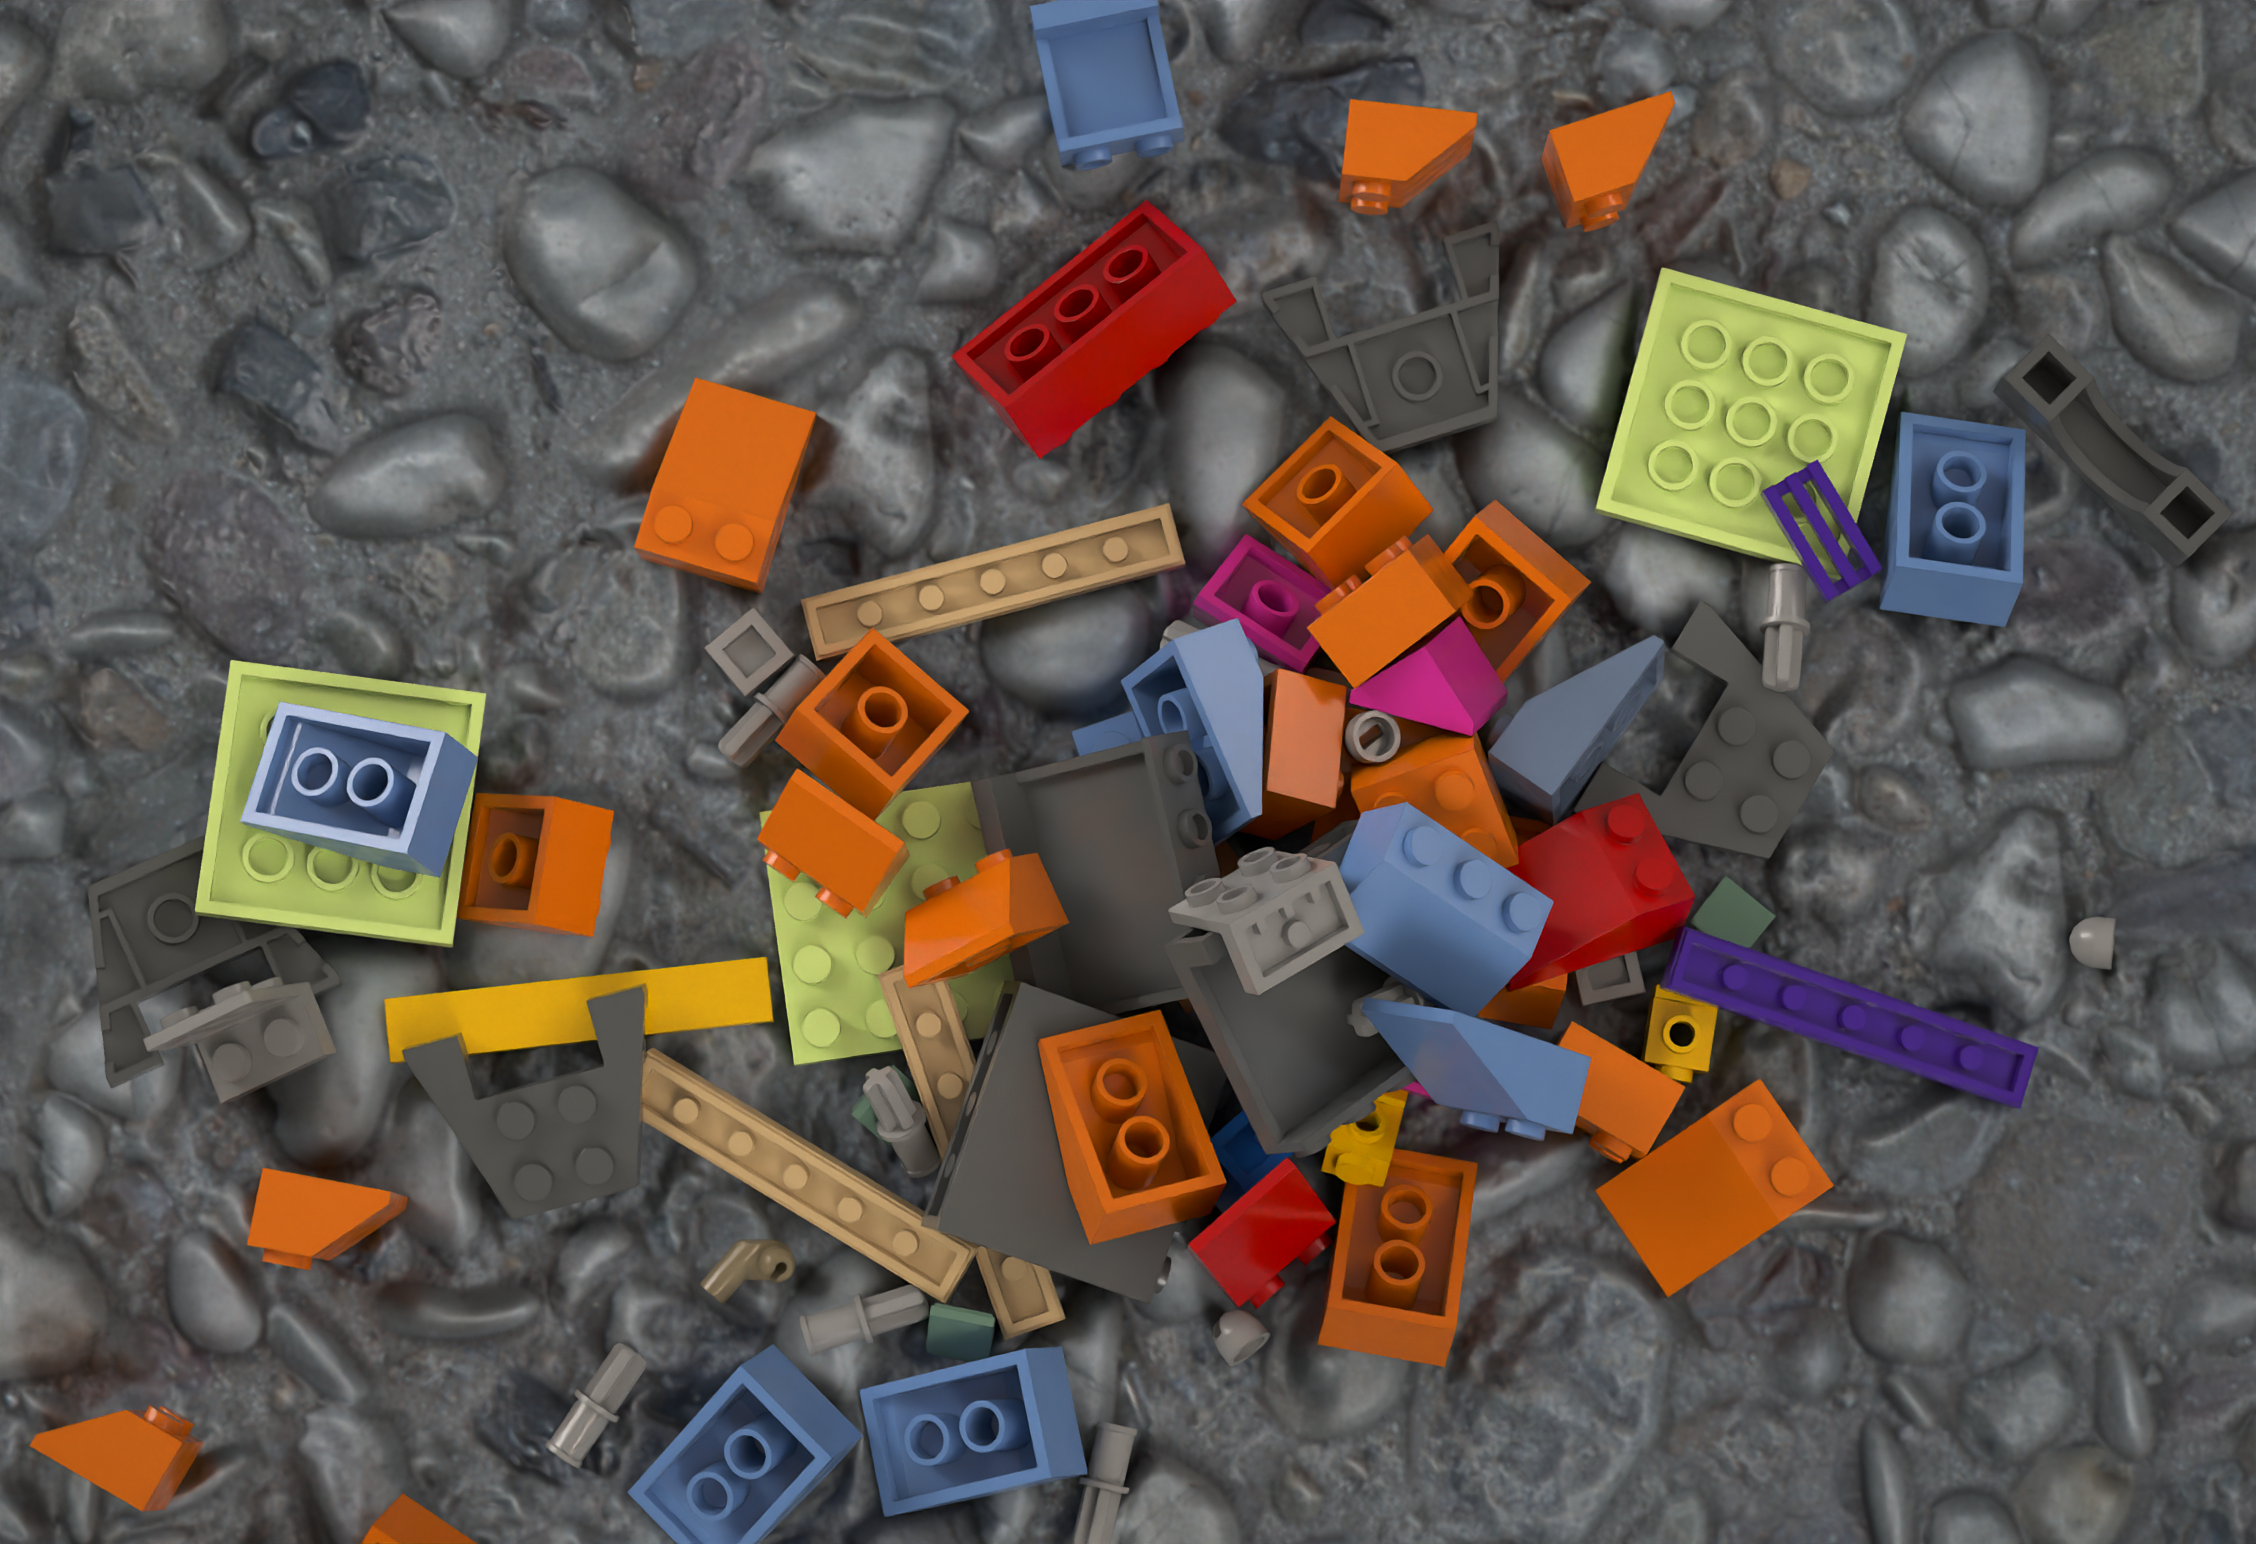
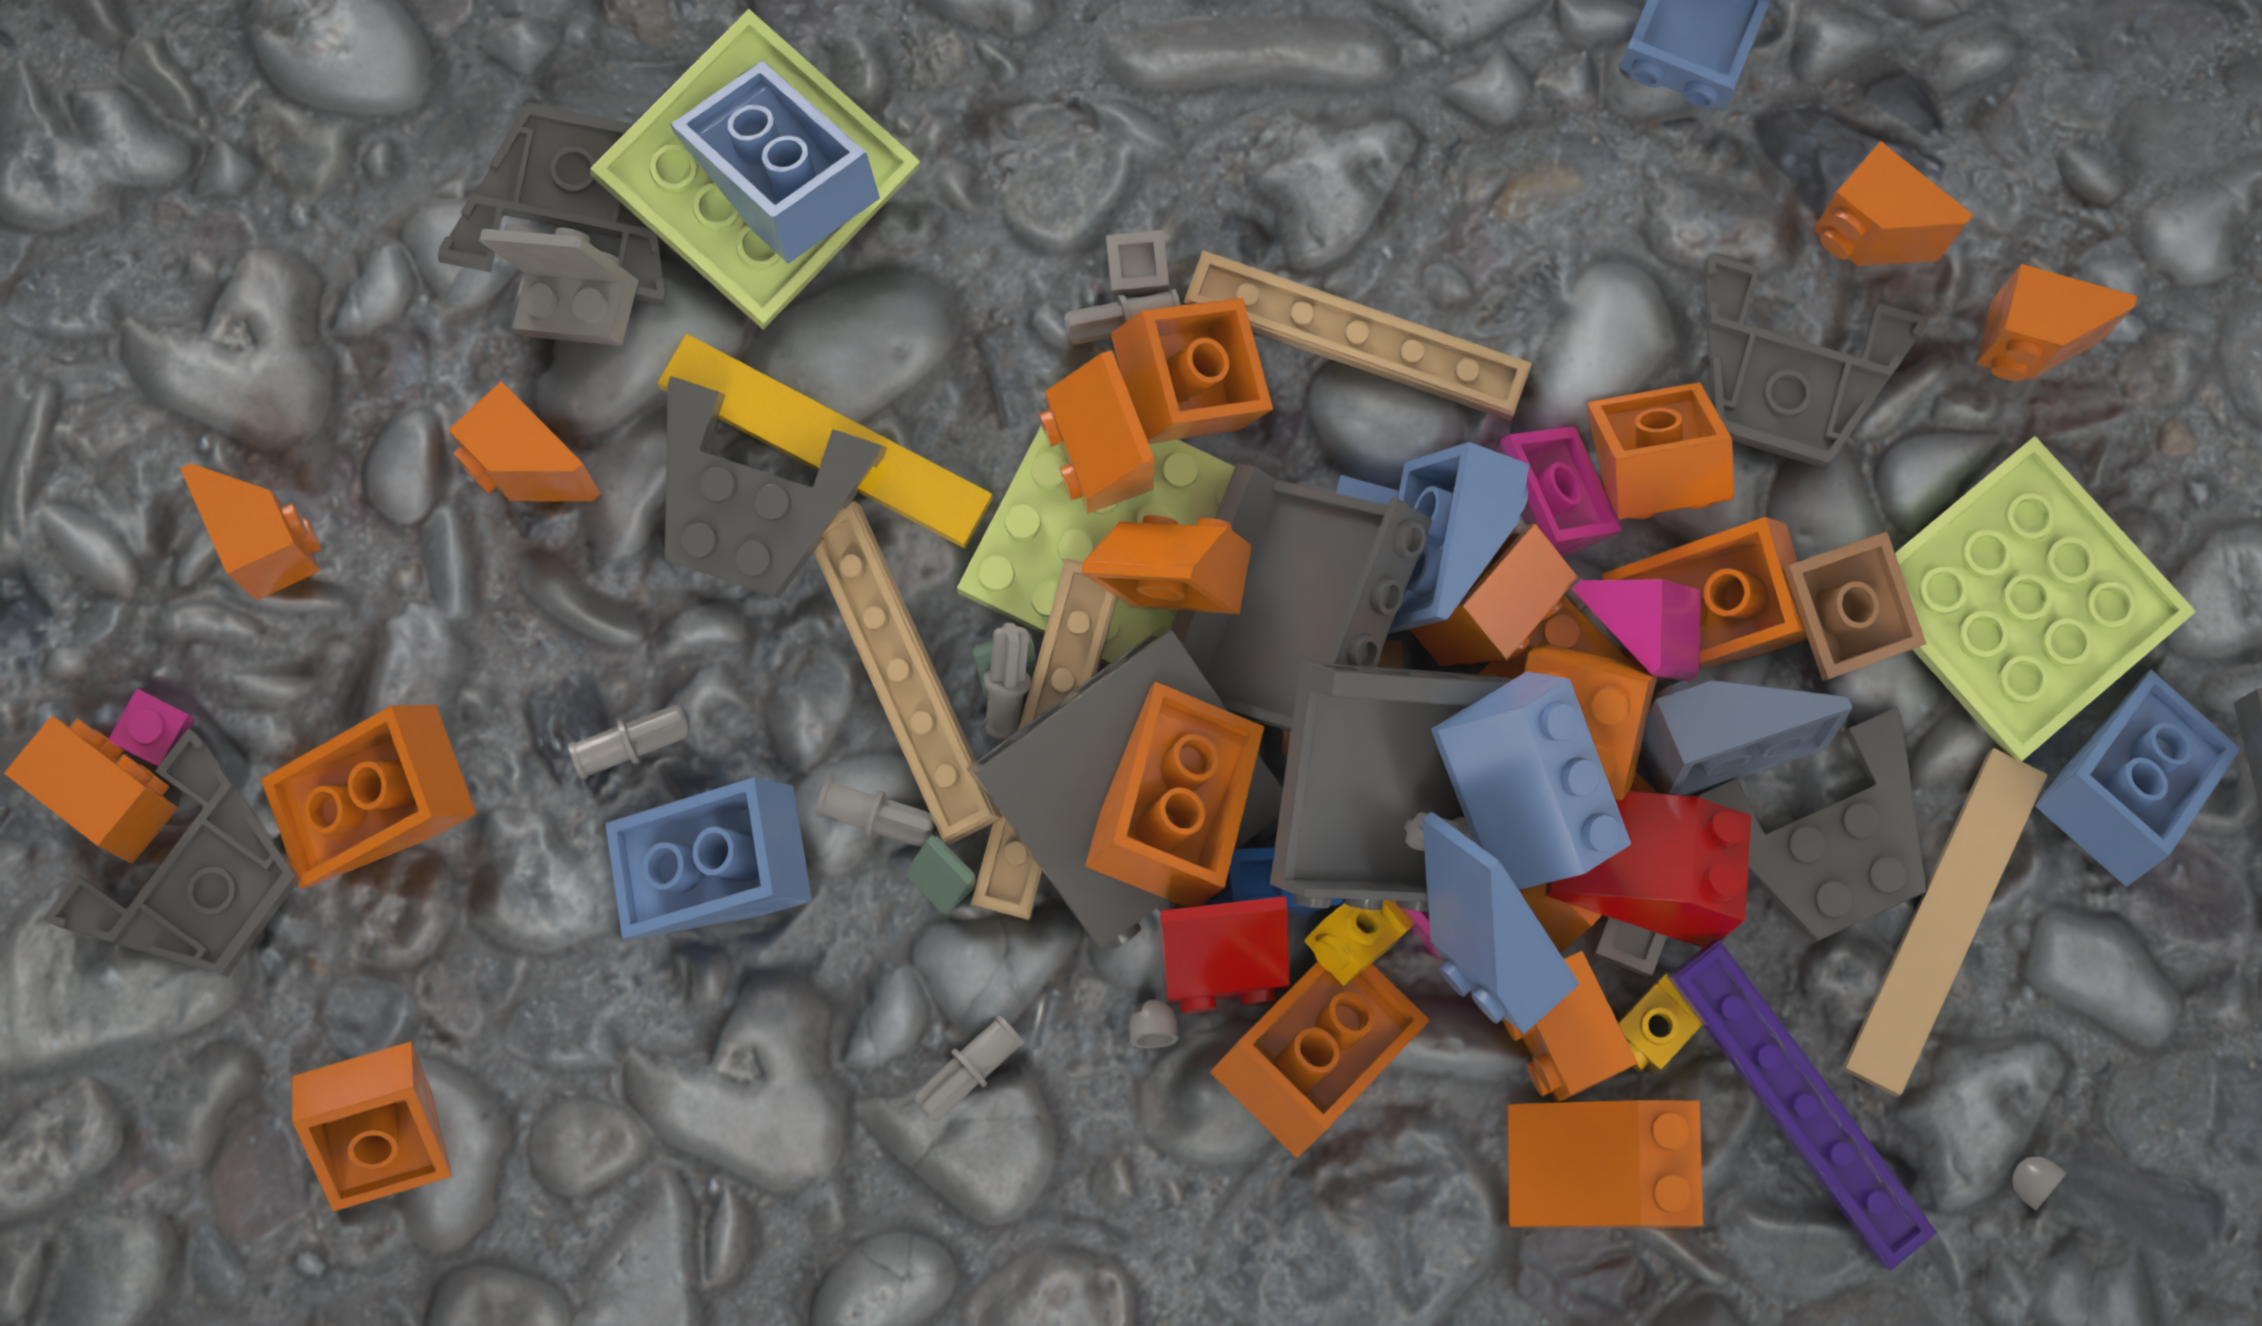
camera: 30 degrees right, 5 degrees down
orange slope [456,793,614,937] -> none
orange slope [634,377,817,594] -> none
dark tan arm [700,1239,796,1305] -> none
medium blue slope [859,1346,1088,1517] -> none
red slope [951,200,1237,459] -> none
light grey bracket [1168,847,1365,995] -> none
orange brick [1307,534,1475,689] -> none
light grey hinge [1343,710,1401,764] -> none
sand green slope [1685,876,1775,948] -> none
light grey axle [1759,563,1810,692] -> none
dark purple tile [1760,459,1883,604] -> none
none -> medium nougat slope [1783,532,1926,681]
none -> tan tile [1841,748,2048,1097]

